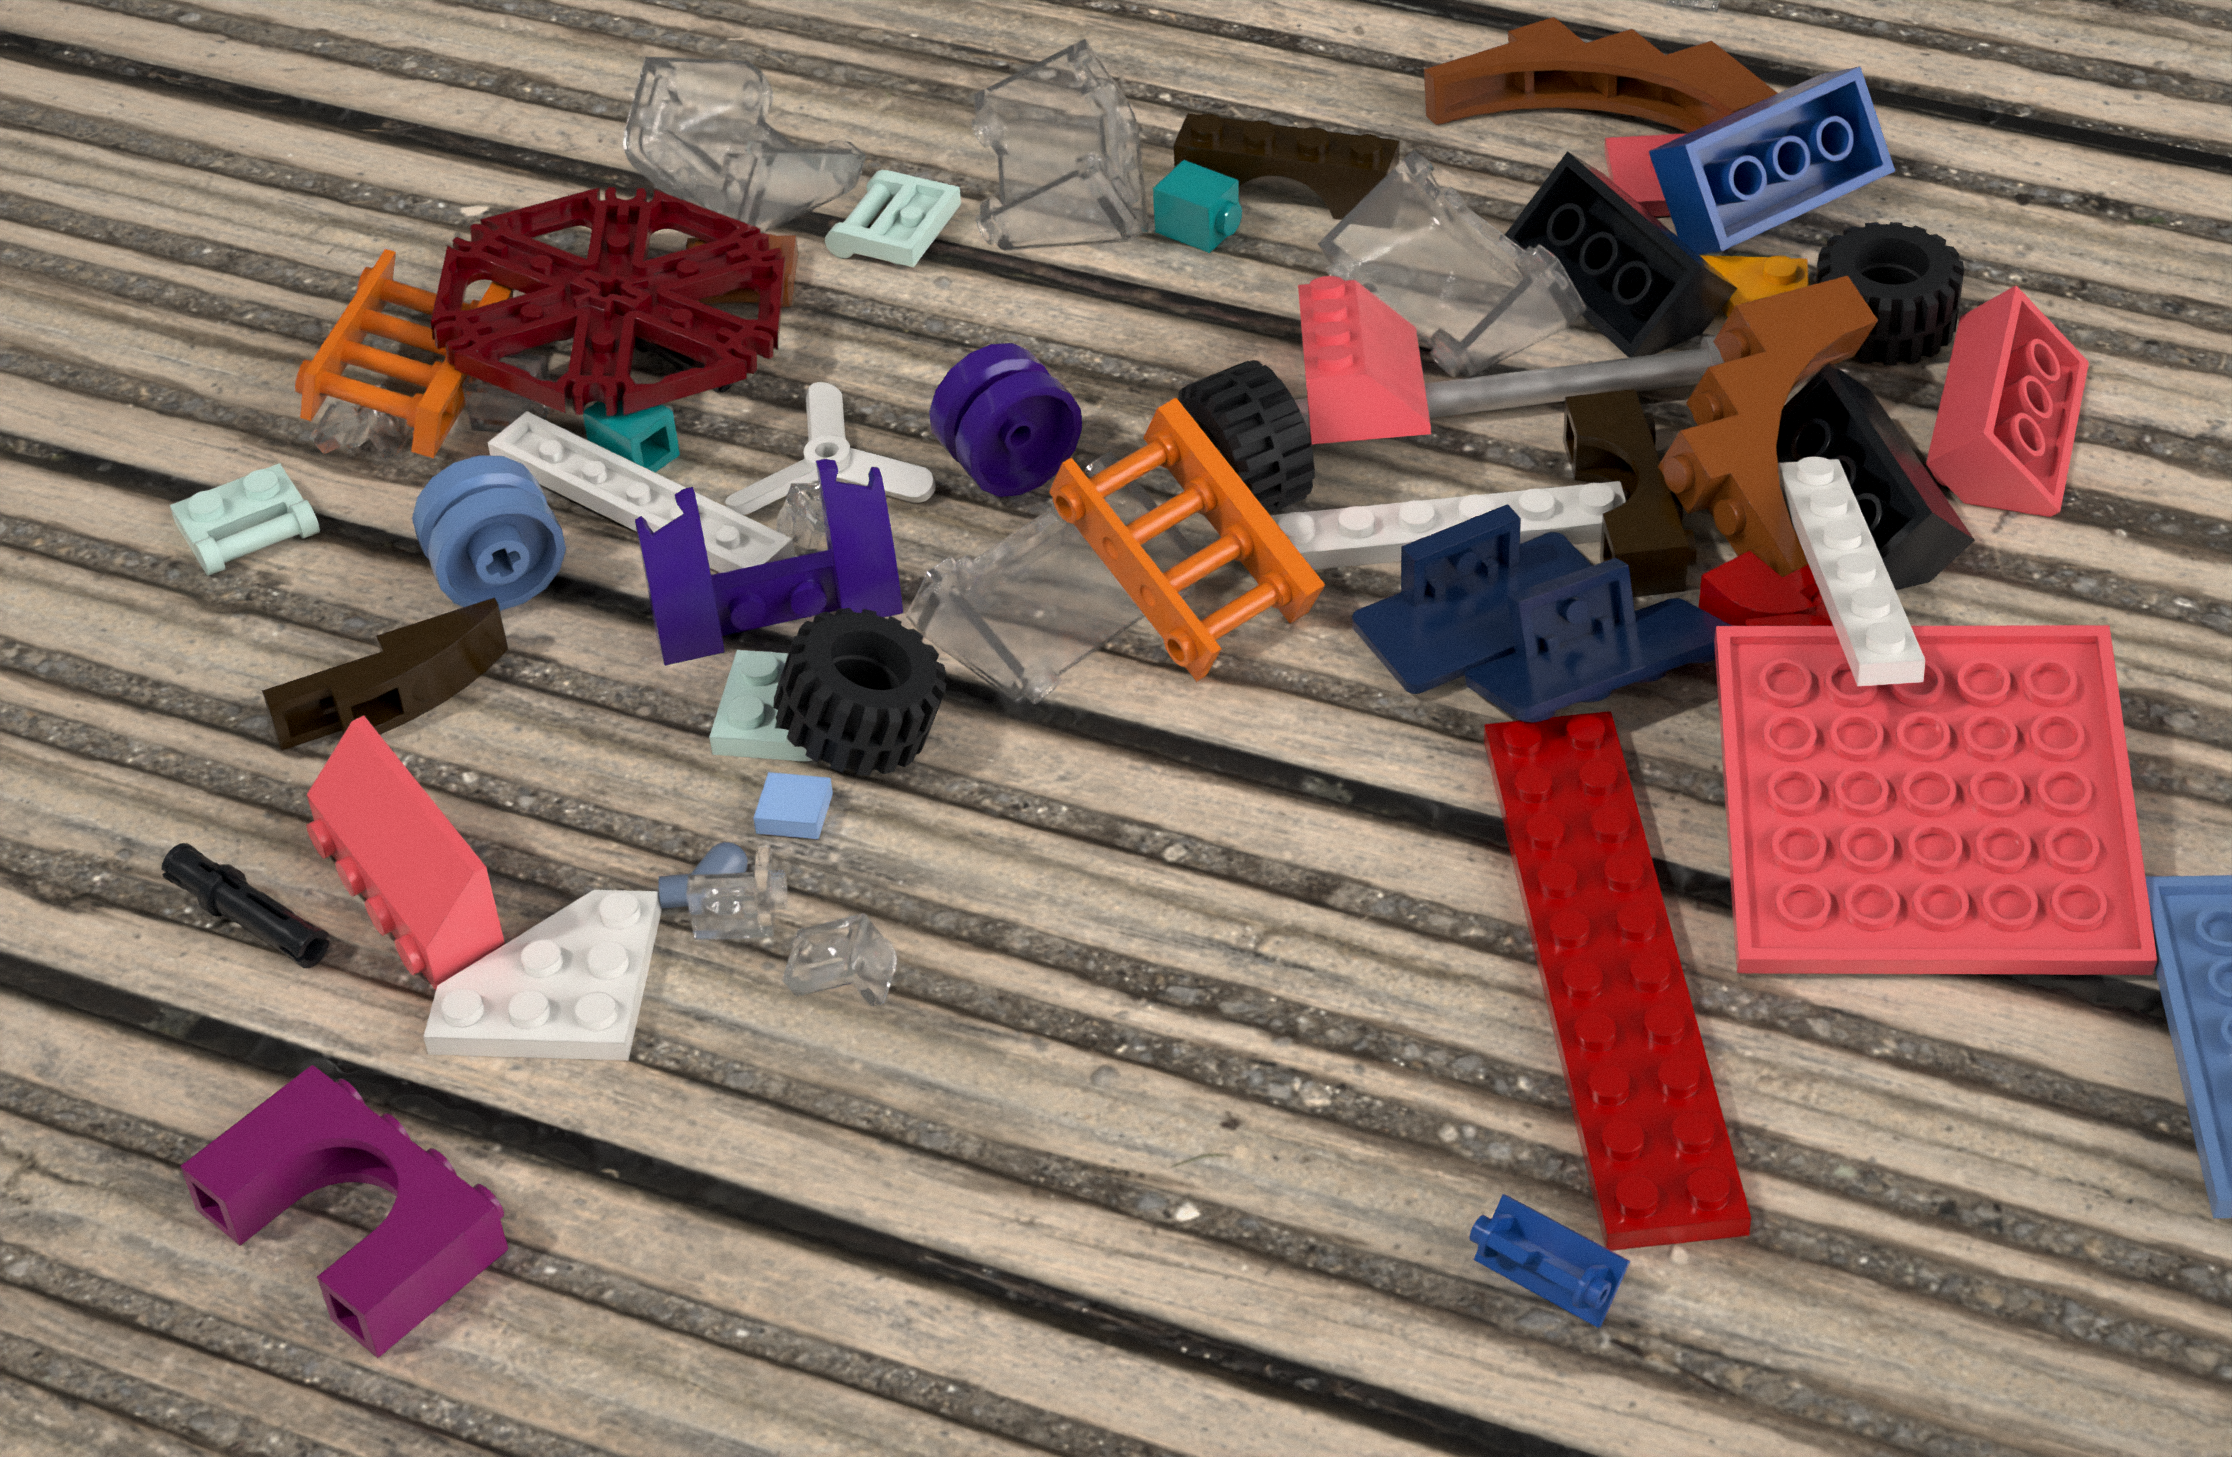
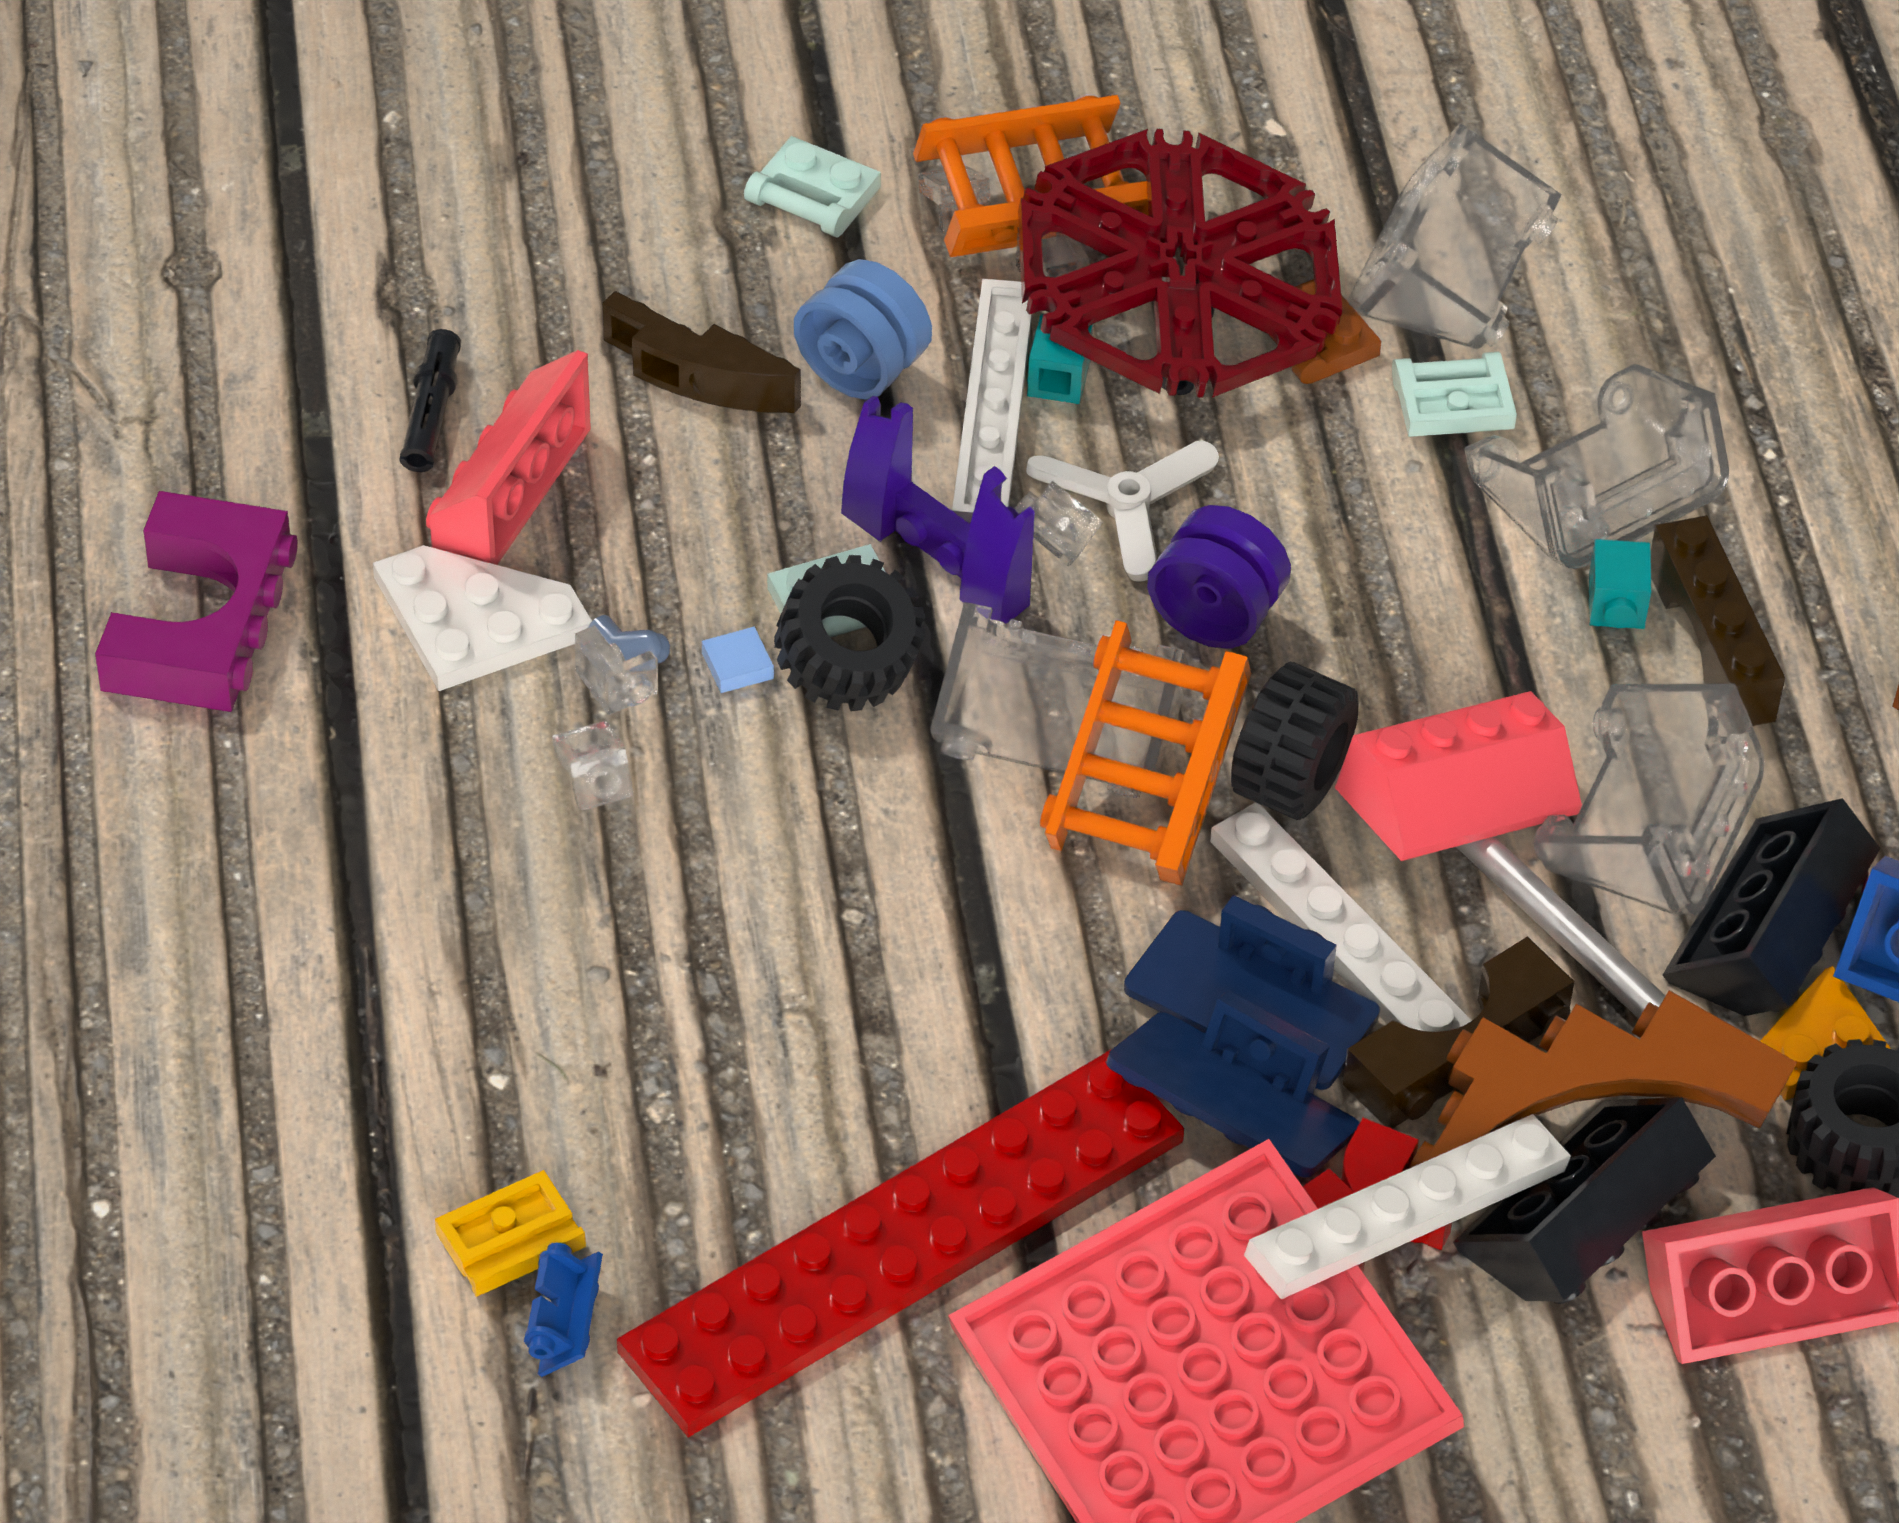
camera: 55 degrees right, 5 degrees up
none -> yellow plate [435,1170,586,1297]

